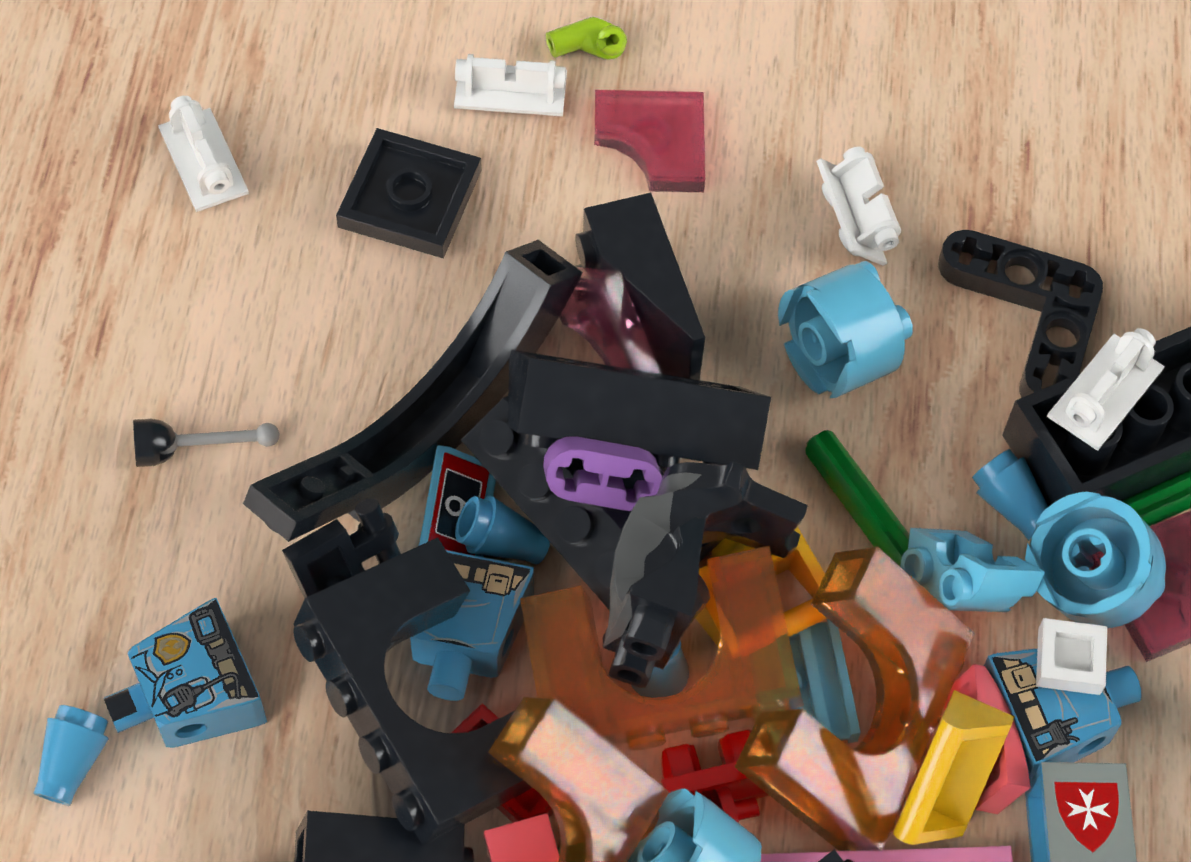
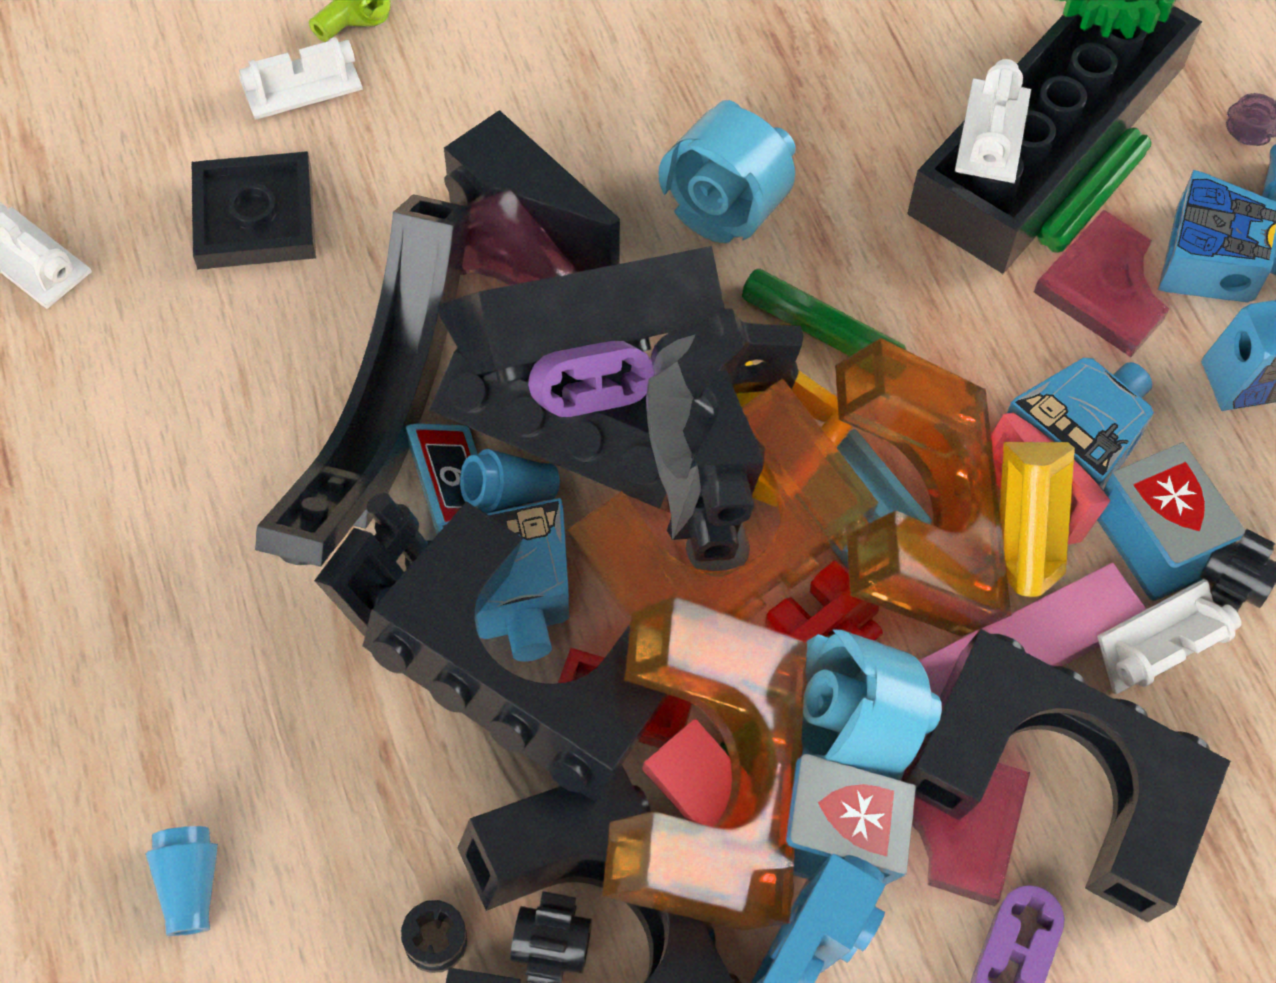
camera: 25 degrees left, 0 degrees up
torso [103,598,267,748] -> none
hinge [133,418,279,467] -> none
clear pink tile [594,90,705,193] -> none
white hinge [816,147,901,266] -> none
medium azure cylinder [900,528,1045,612] -> none
black beam [938,230,1103,398] -> none
dark azure cone [972,449,1049,541] -> none
medium azure brick [1025,492,1166,628] -> none
white plate [1036,618,1107,695] -> none

